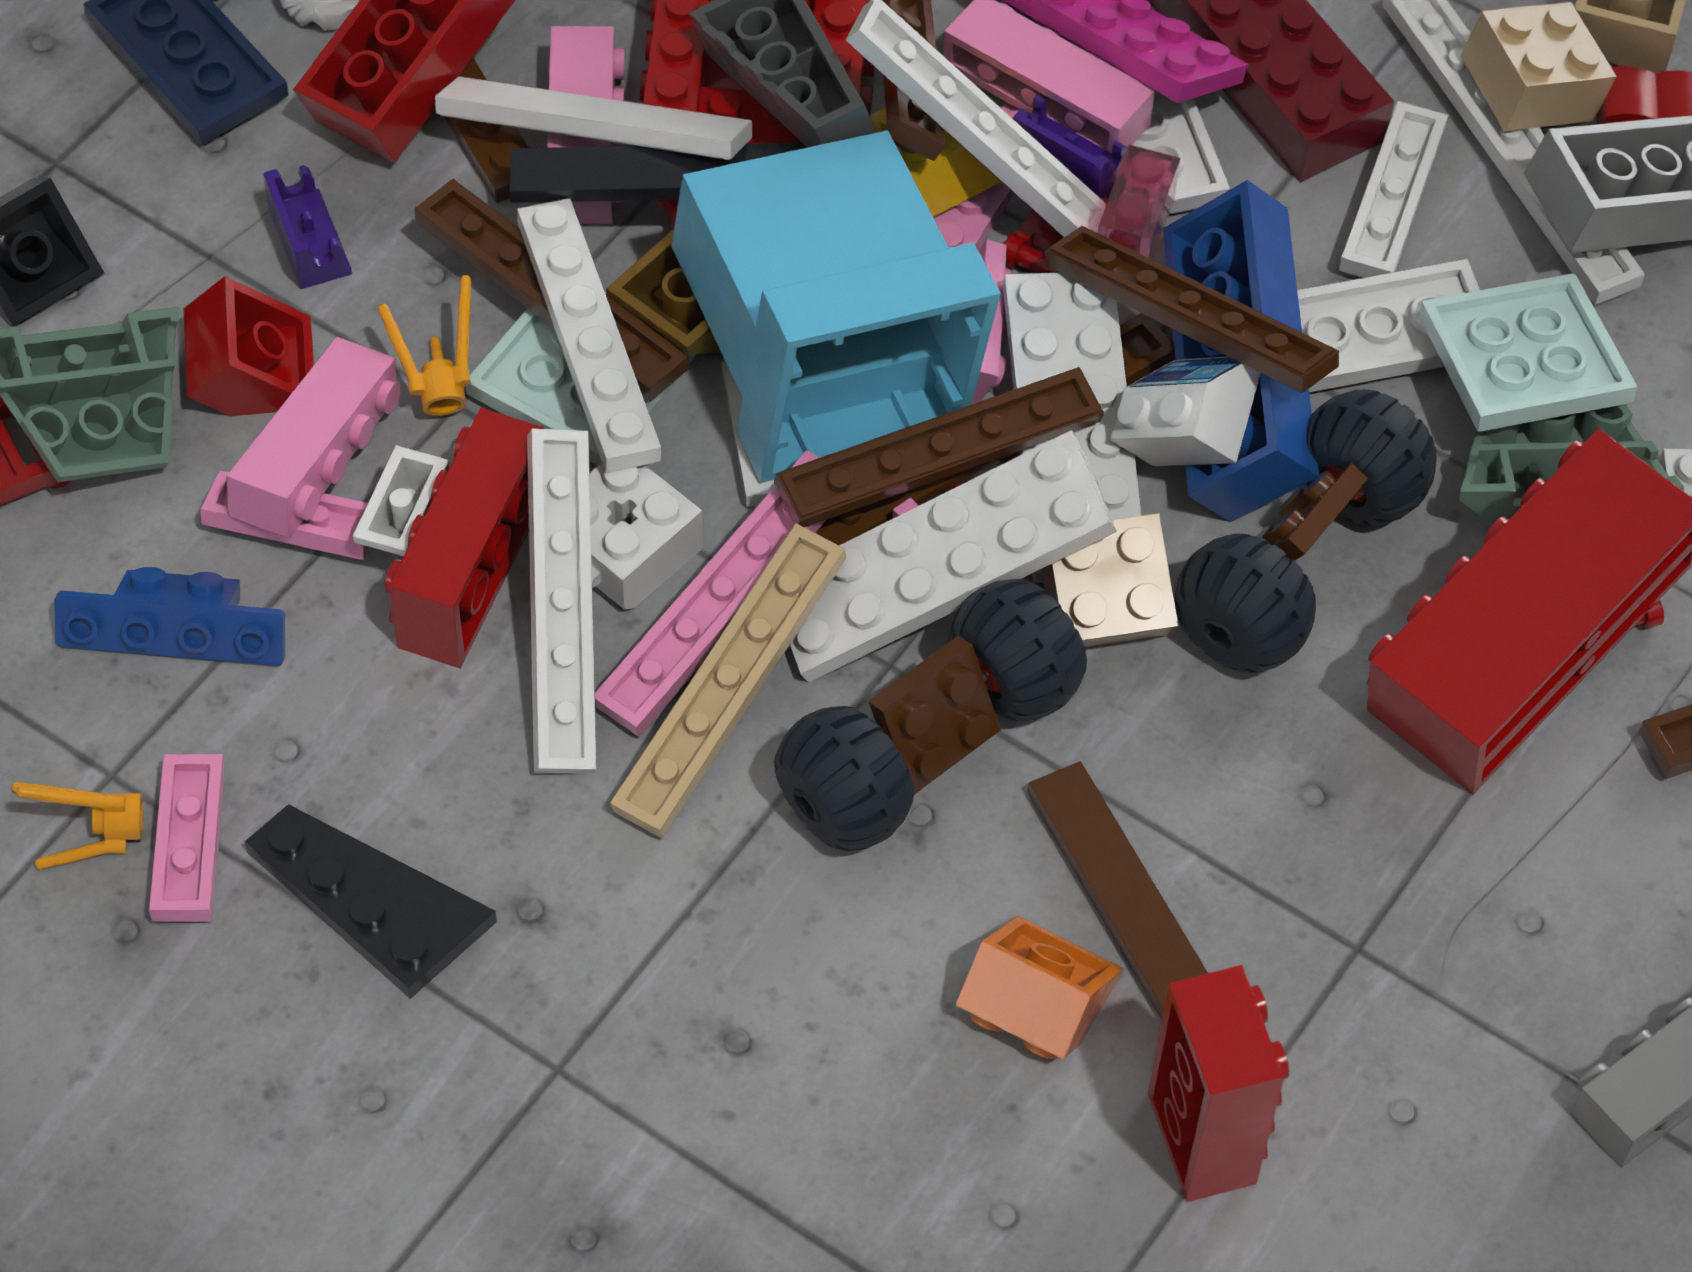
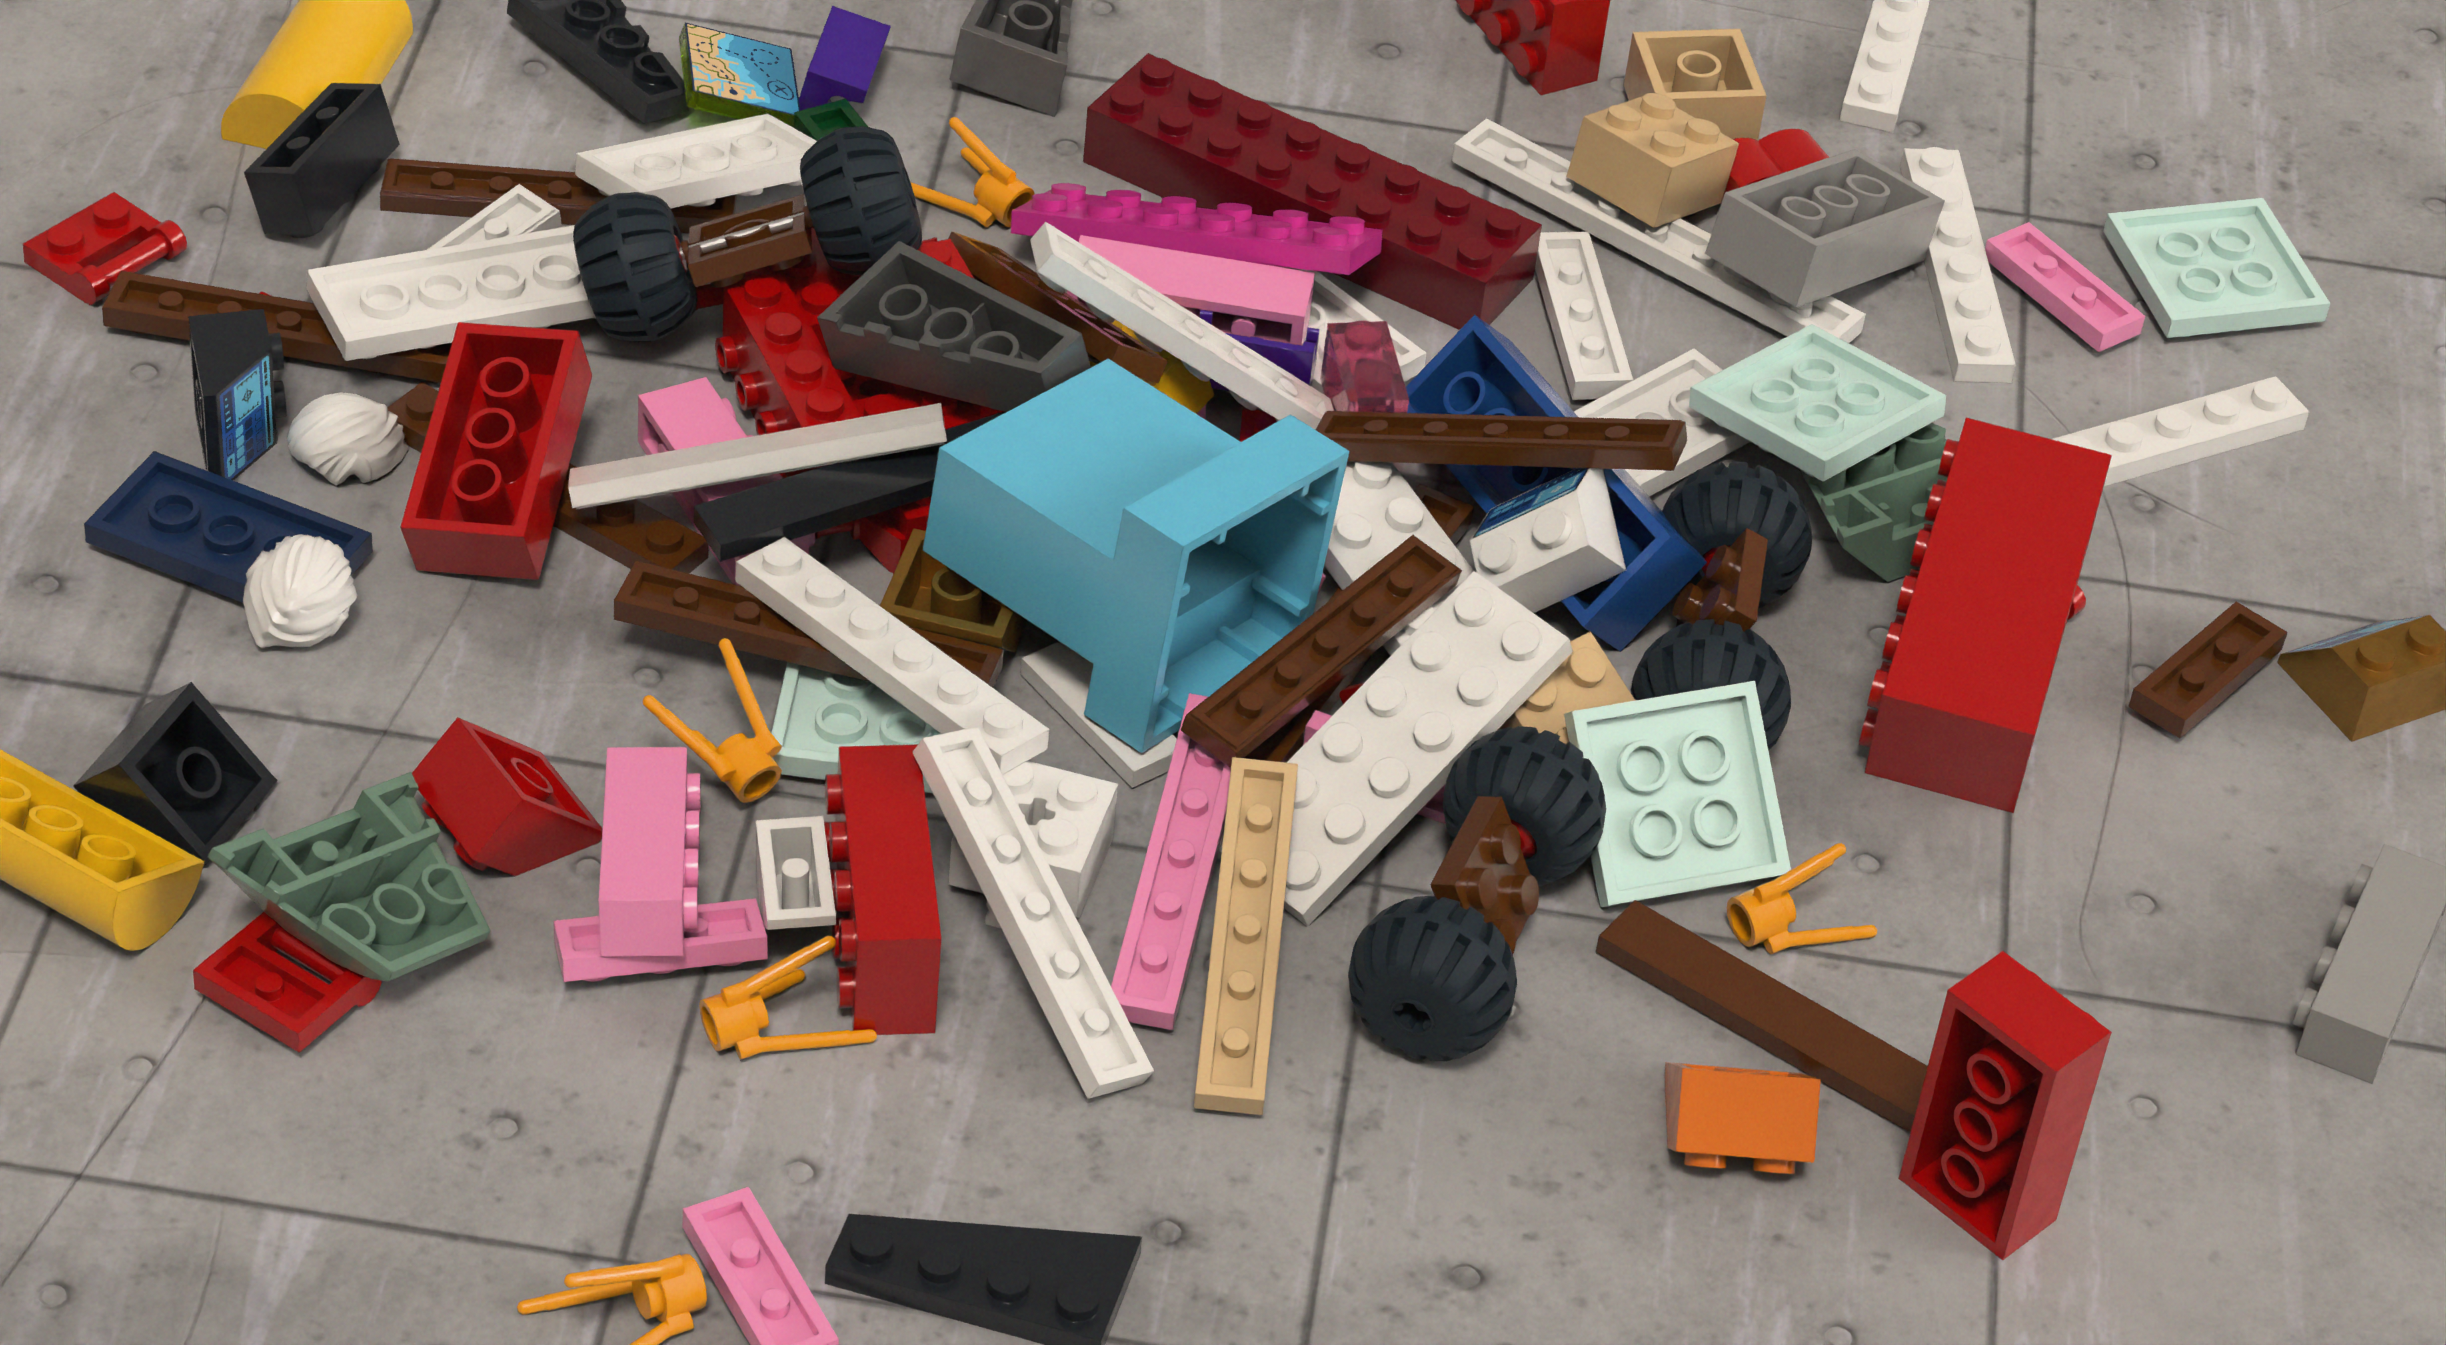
camera: 30 degrees left, 15 degrees down
blue bracket [54,567,285,666] -> none
dark purple hinge [263,165,352,289] -> none
none -> white hair [243,534,357,648]
none -> light orange plant [699,936,877,1060]
none -> light aqua plate [1564,681,1791,908]
none -> light orange plant [1726,843,1877,955]

